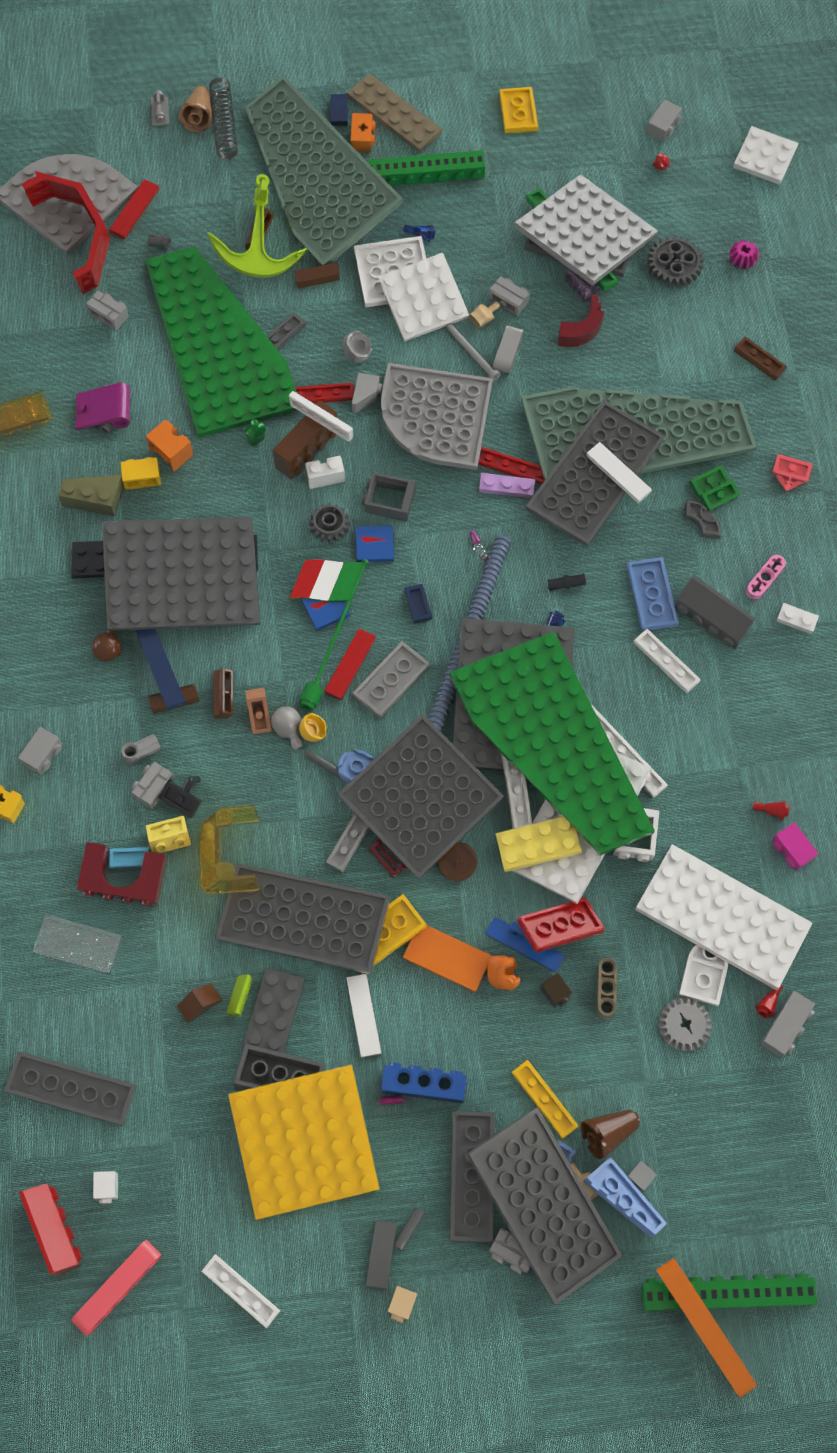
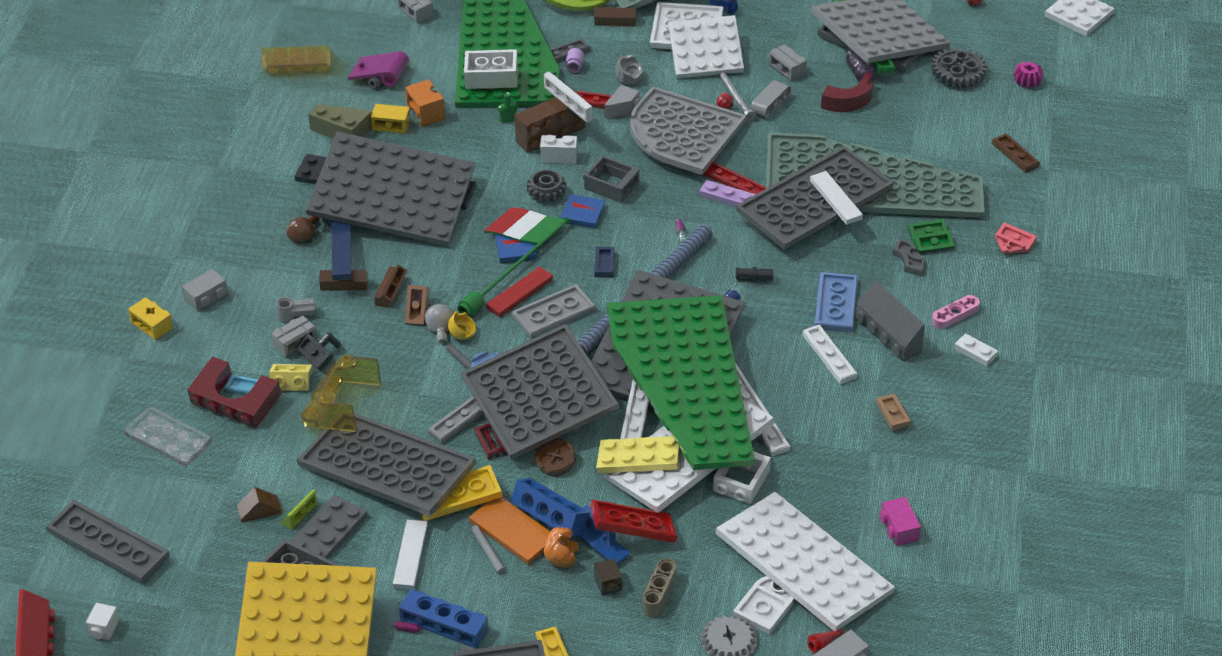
camera: 20 degrees right, 25 degrees down
tan piece [469,301,500,329] -> none
red cone [753,801,790,820] -> none
none -> white brick [464,50,518,89]
none -> light grey bar [471,525,505,574]
none -> blue brick [511,478,590,538]
none -> lavender brick [565,48,584,73]
none -> red plate [717,93,734,109]
none -> medium nougat plate [876,394,911,431]

